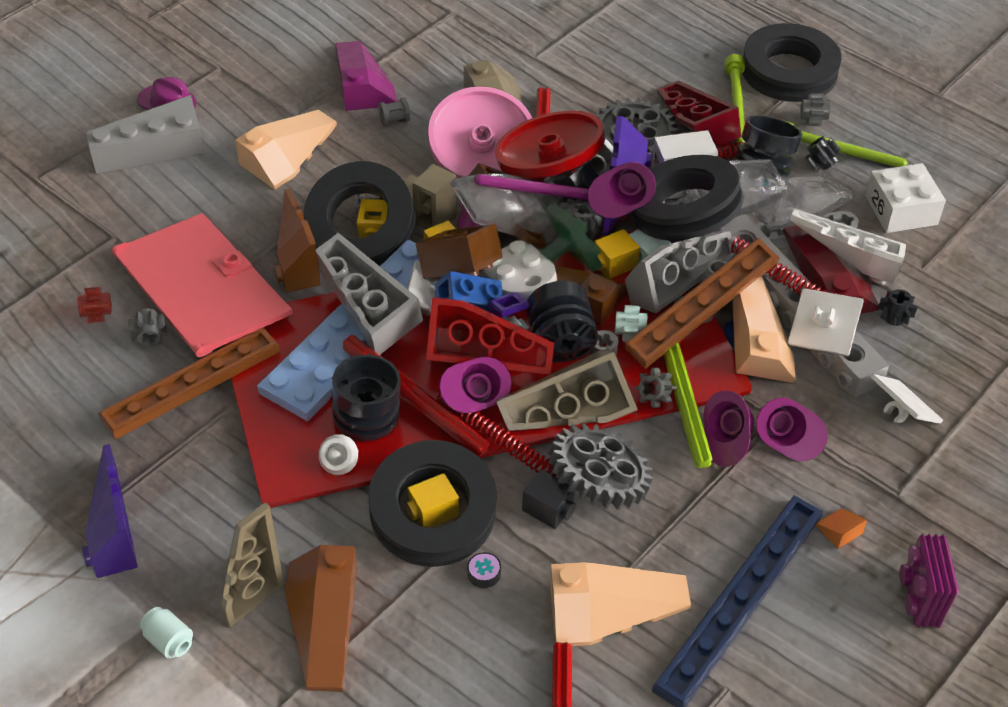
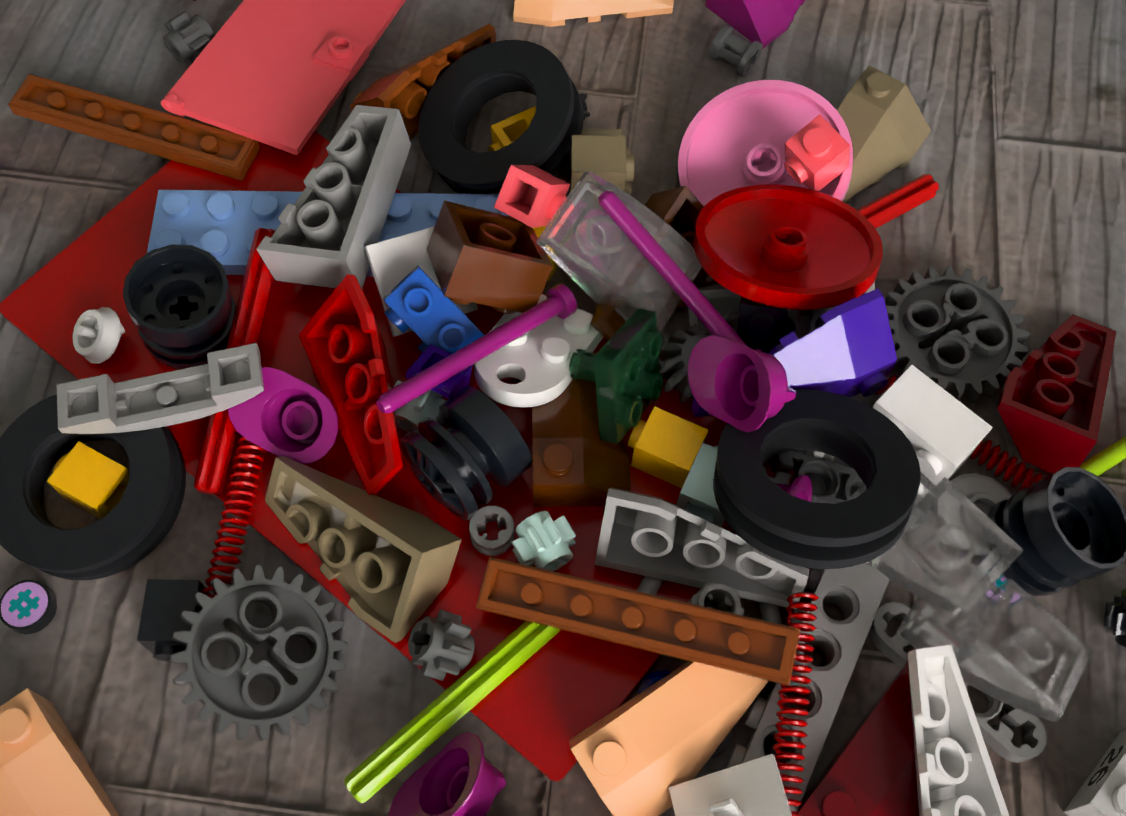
camera: 55 degrees right, 15 degrees up
none -> light grey slope [56,343,264,434]
none -> magenta bar [376,284,577,413]
none -> coral brick [494,165,570,228]
none -> coral brick [784,114,850,192]

